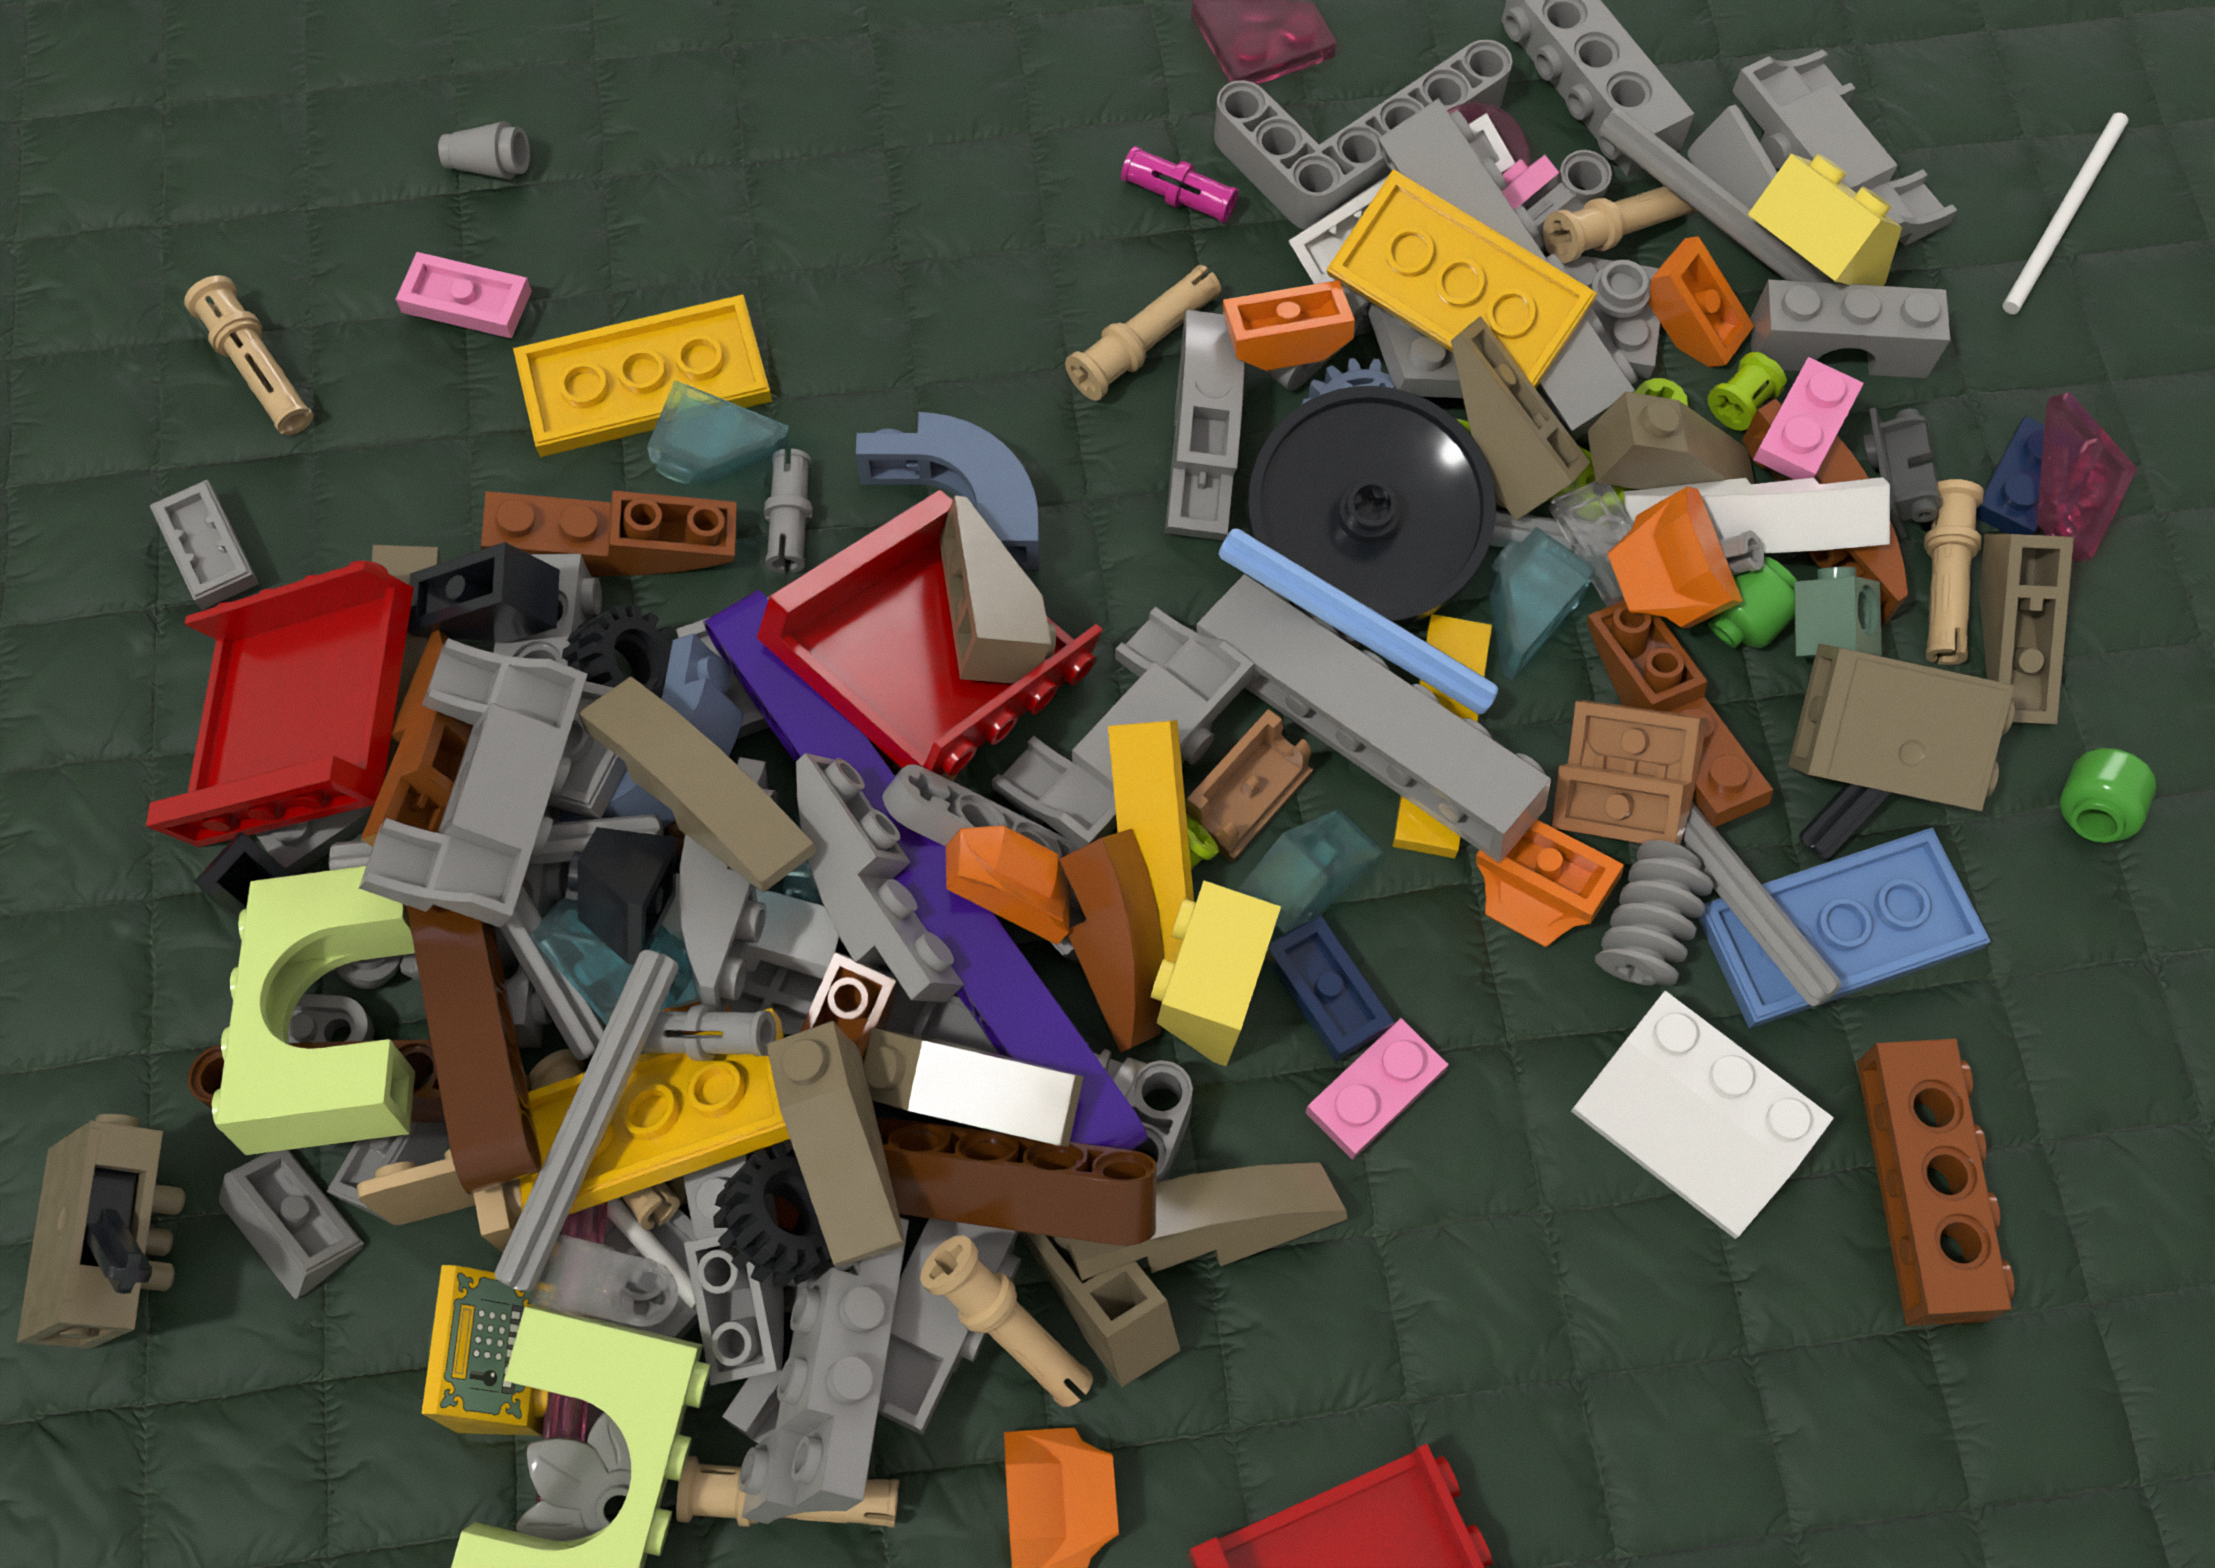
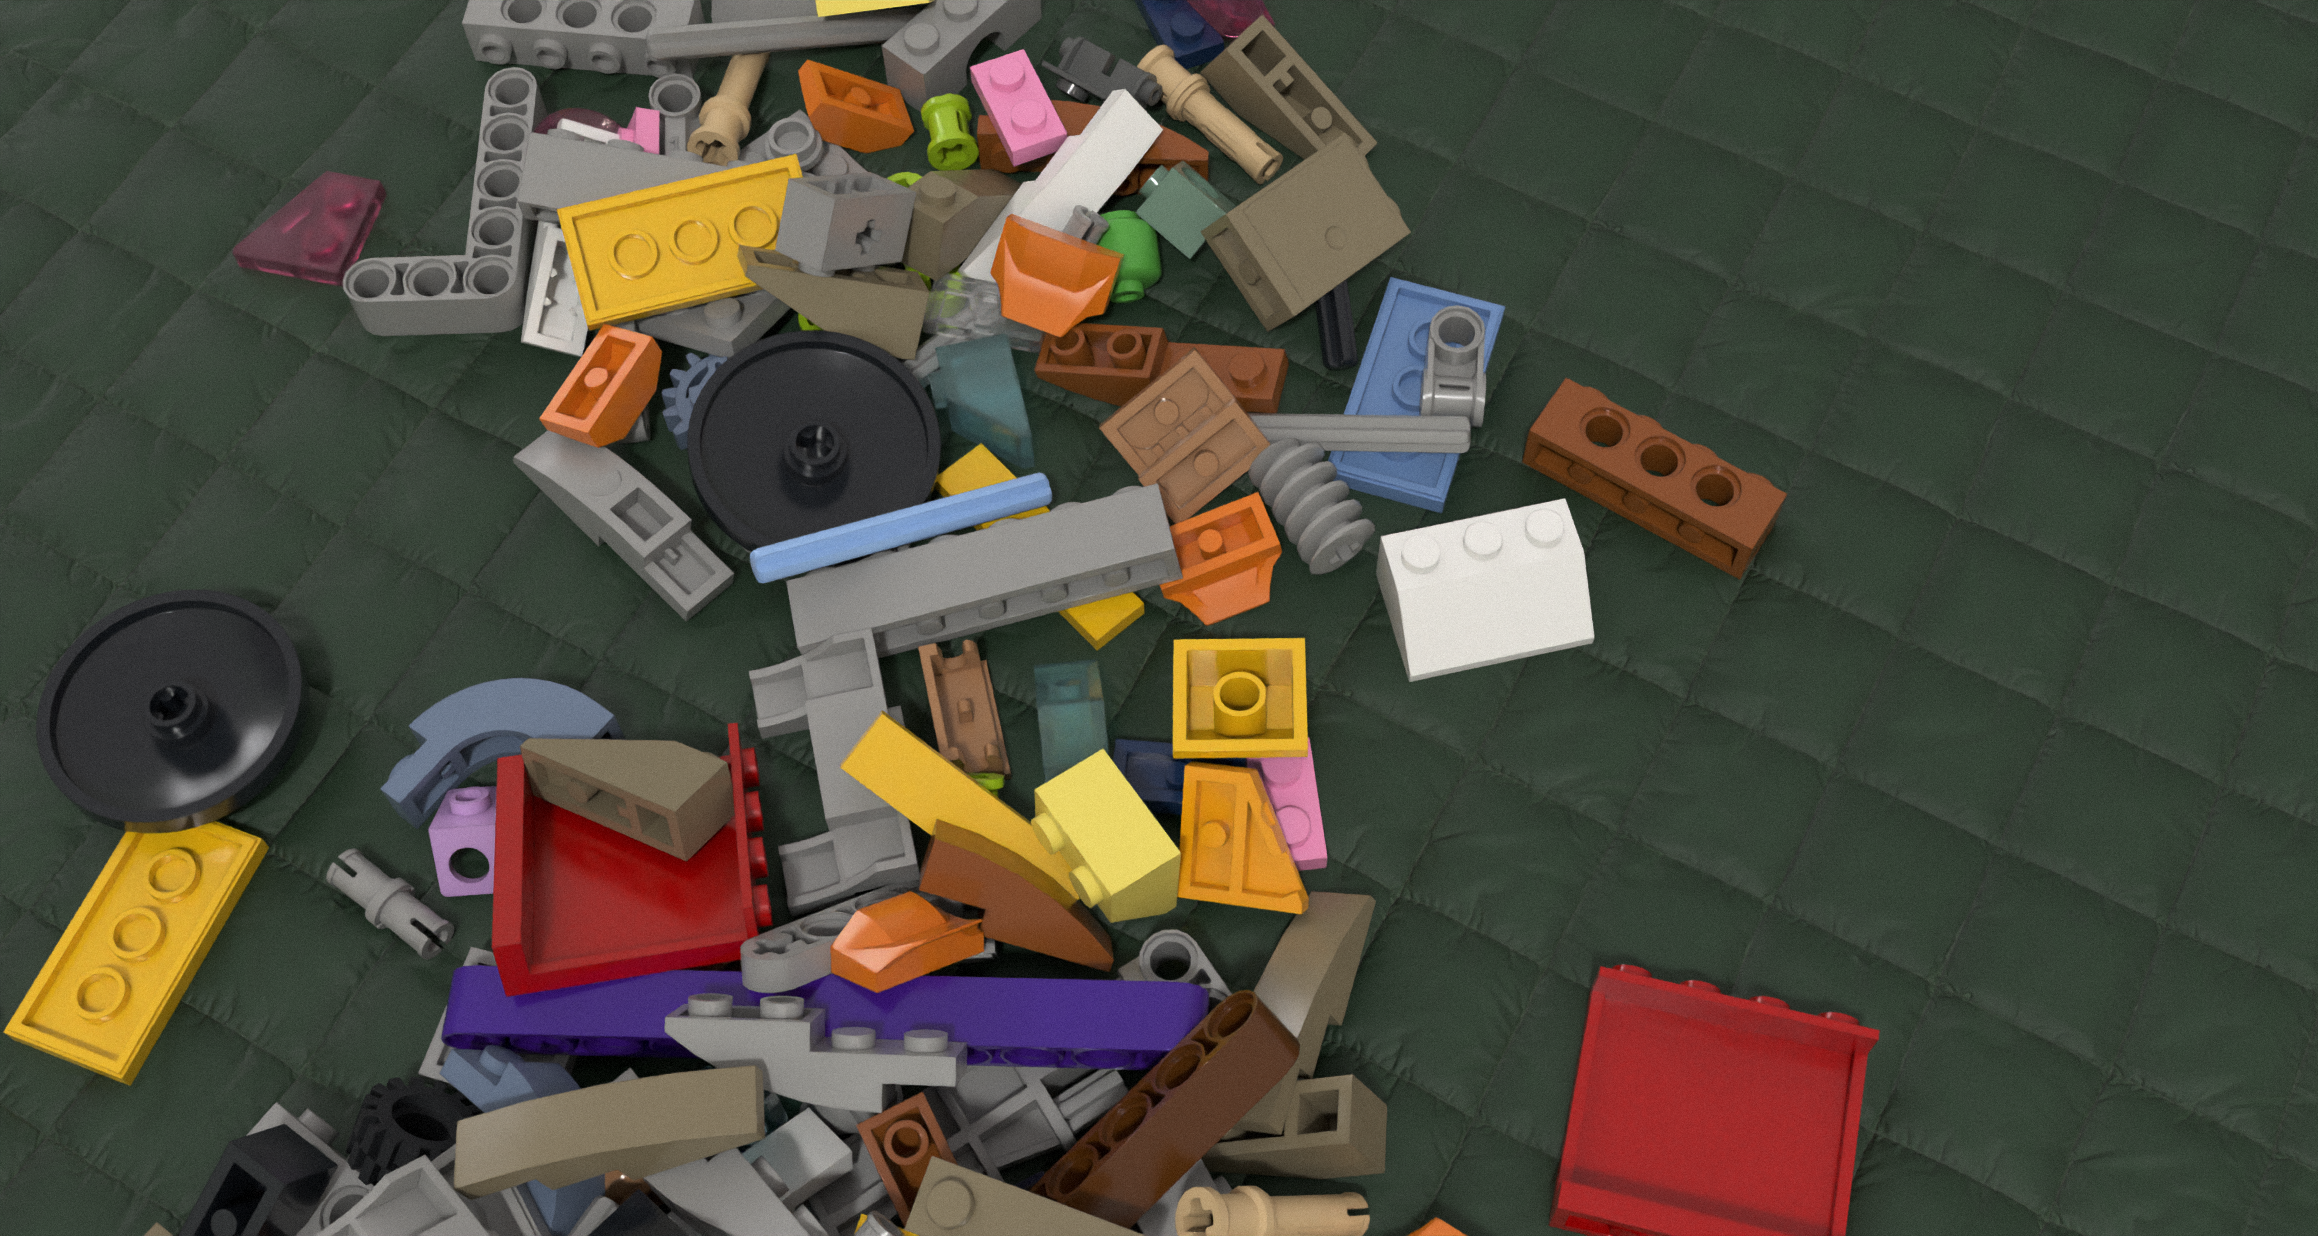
camera: 50 degrees left, 5 degrees down
dark orange slope [481,490,737,576] -> none
clear light blue slope [647,380,790,484] -> none
slope [864,1027,1084,1147] -> none
tan pin [1065,265,1222,401] -> none
dark pink pin [1121,146,1239,223] -> none
bright green head [2059,748,2157,843] -> none
none -> black dish [36,590,310,833]
none -> lavender bracket [428,786,497,897]
none -> light grey brick [775,172,916,277]
none -> yellow slope [1173,638,1308,759]
none -> light orange wing [1177,761,1309,914]
none -> light grey piece [1419,305,1486,427]

